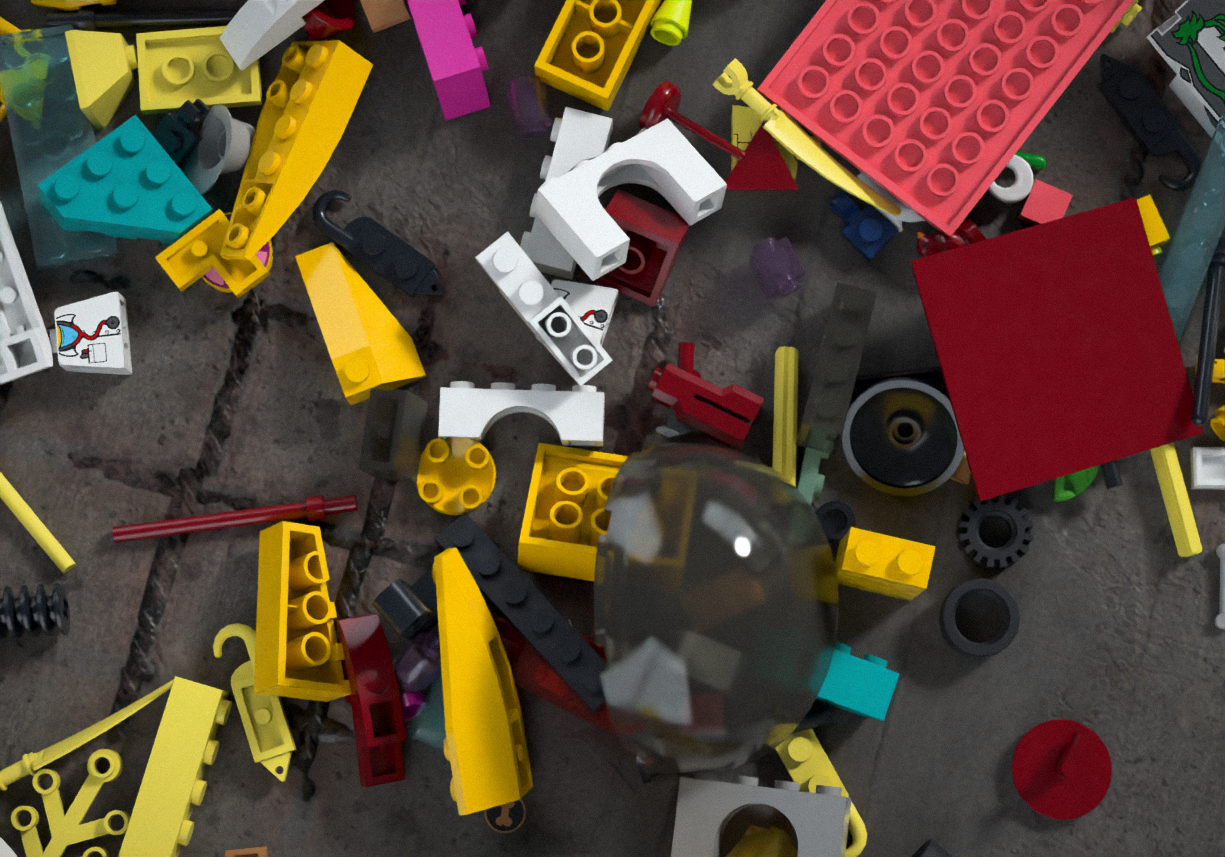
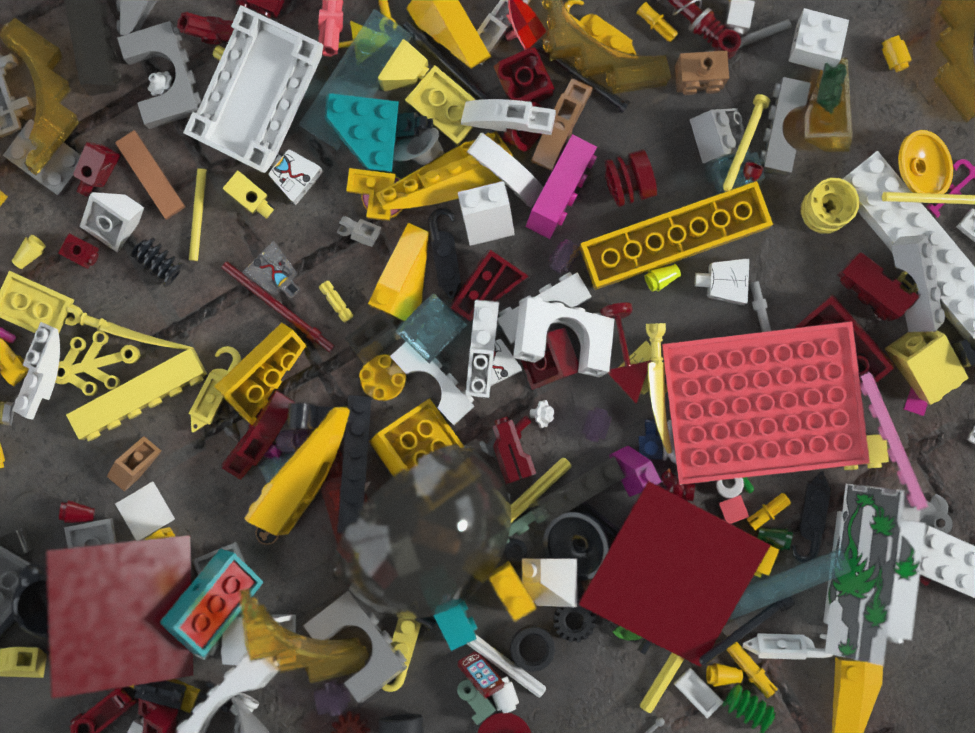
camera: 45 degrees right, 5 degrees up
none -> light yellow torso [223,170,275,219]
none -> clear torso [242,241,300,299]
none -> light yellow axle [319,281,353,323]
none -> light grey plate [337,216,381,247]
none -> clear light blue slope [396,293,467,364]
none -> dark red wedge [449,250,528,321]
none -> tile [457,651,504,699]
none -> sand green leg [457,678,496,725]
none -> white slope [458,181,515,246]
none -> white slope [467,133,544,207]
none -> white axle [467,635,546,697]
none -> white brick [492,676,519,714]
none -> white slope [522,559,577,607]
none -> white plant [530,400,554,428]
none -> magenta slope [609,446,661,497]
none -> yellow axle [746,493,791,531]
none -> dark green cone [758,527,793,552]

